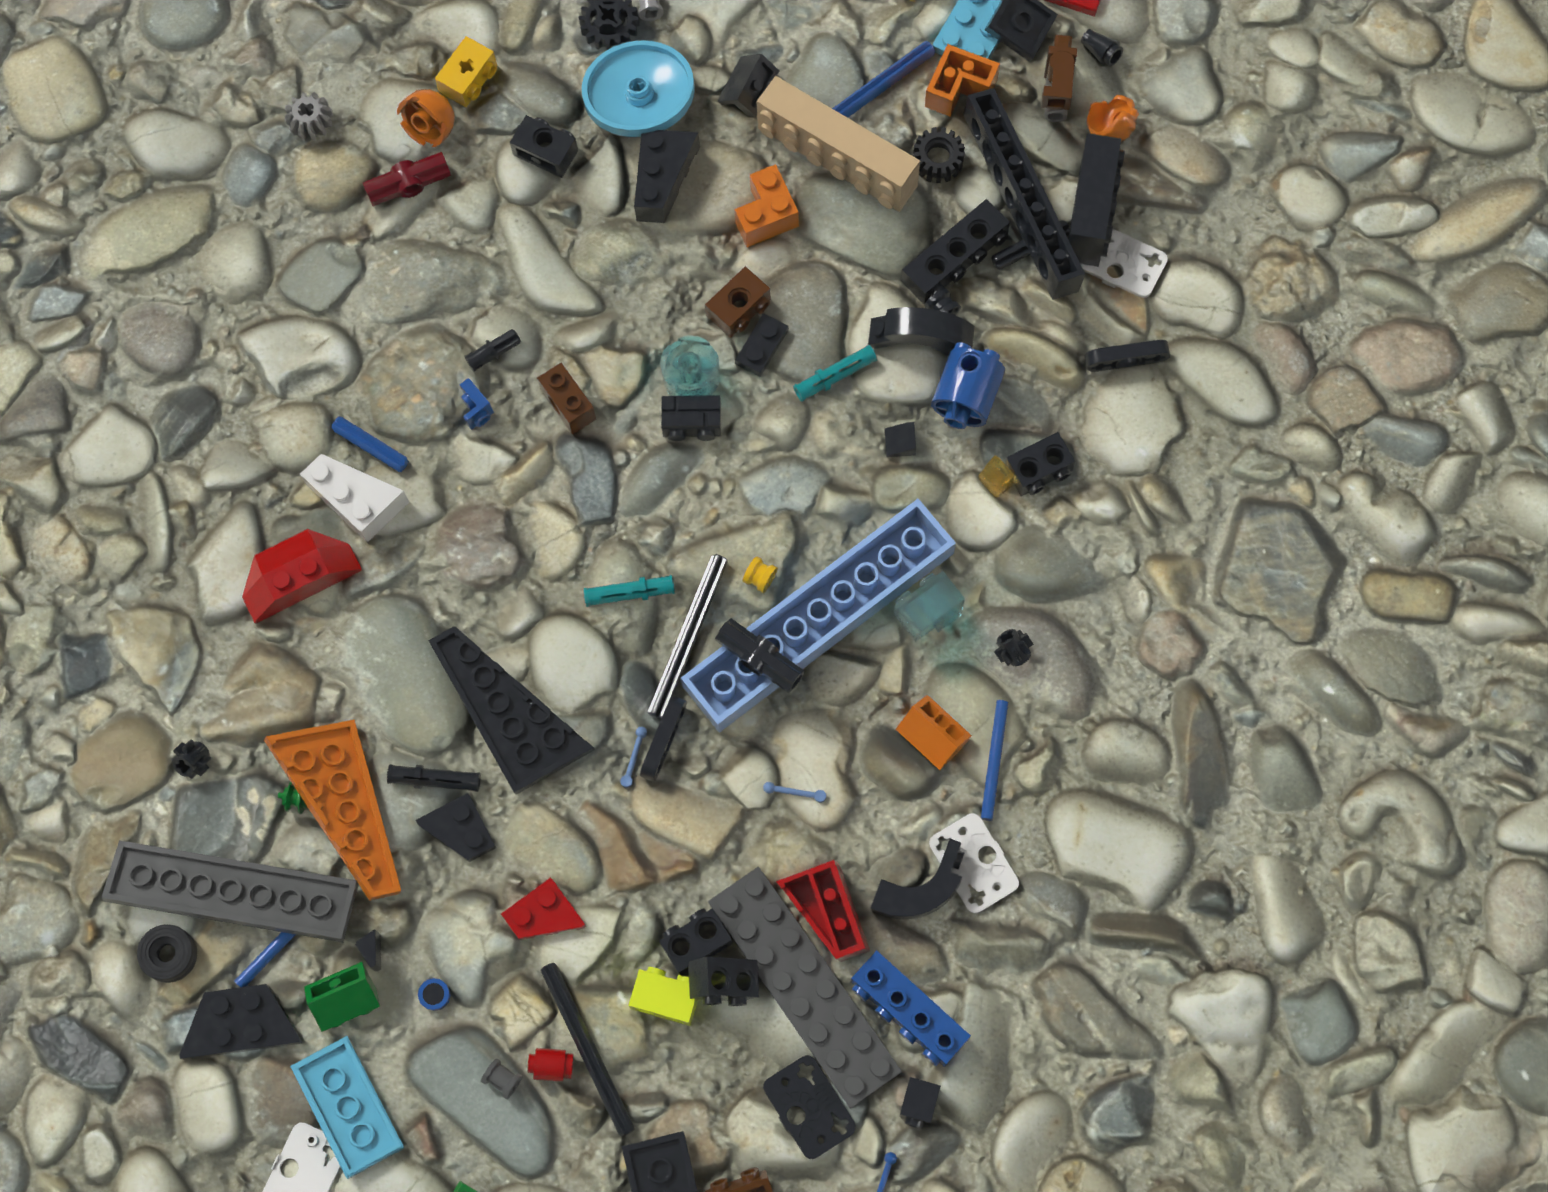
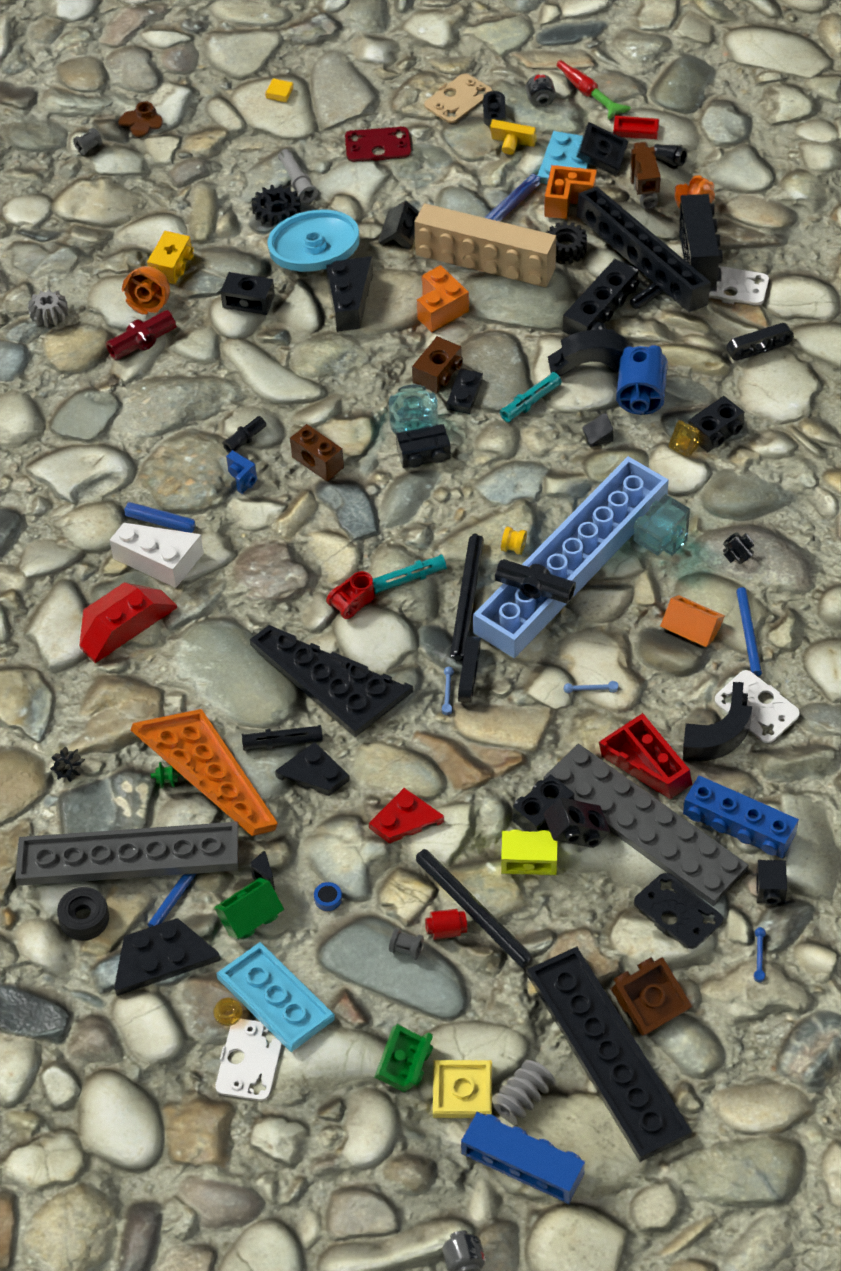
camera: 15 degrees left, 20 degrees down
none -> clear yellow plate [213,998,242,1026]
none -> red piece [326,571,375,619]

